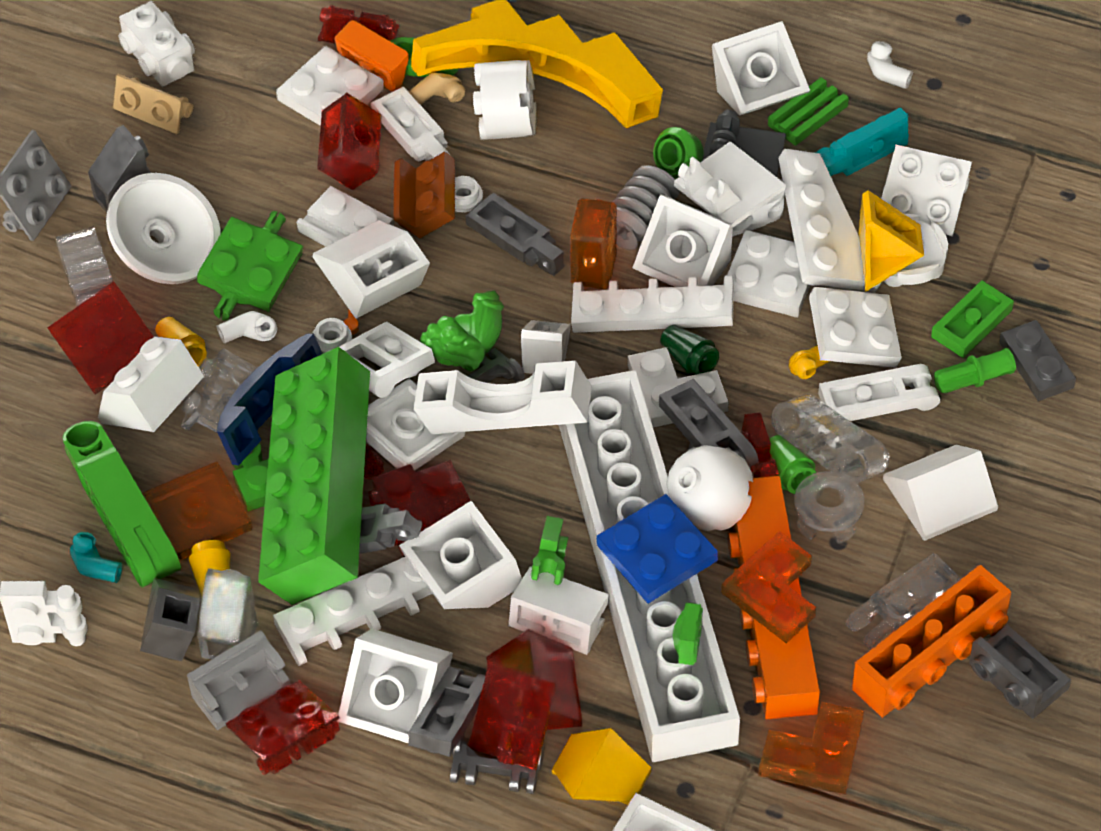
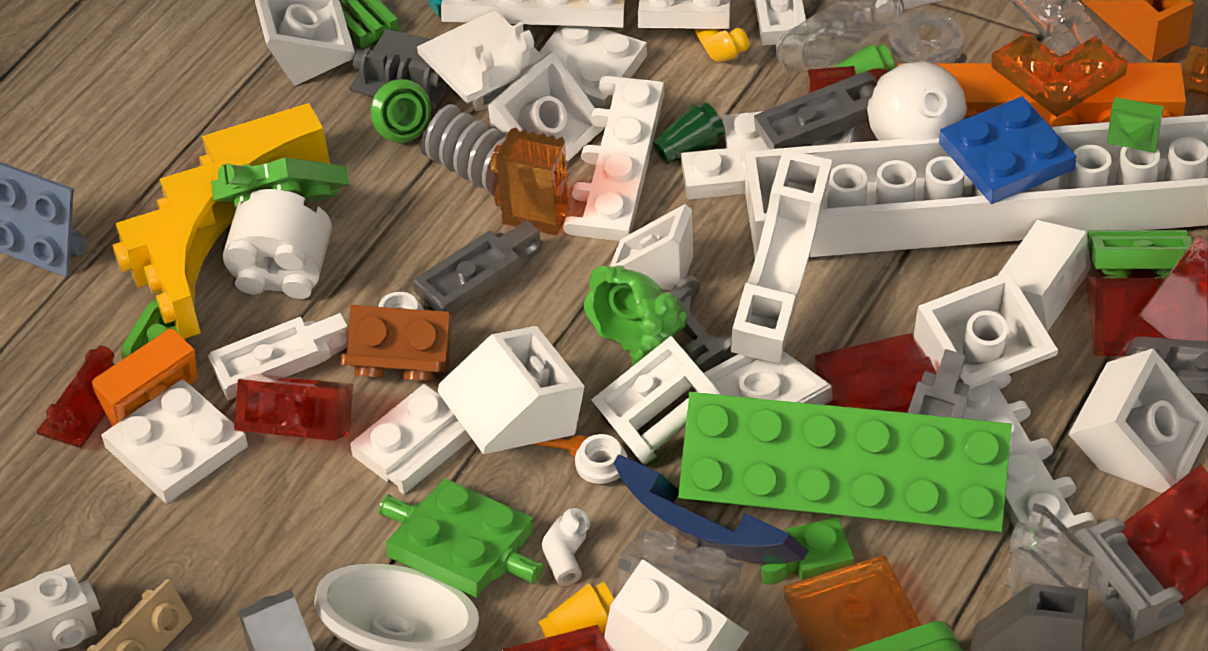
camera: 80 degrees left, 5 degrees down
yellow cone [189,540,231,607] -> none
tan arm [408,72,465,105] -> none
bright green plate [531,516,568,585] -> none
none -> bright green plate [211,157,350,209]
none -> bright green plate [1088,230,1198,276]

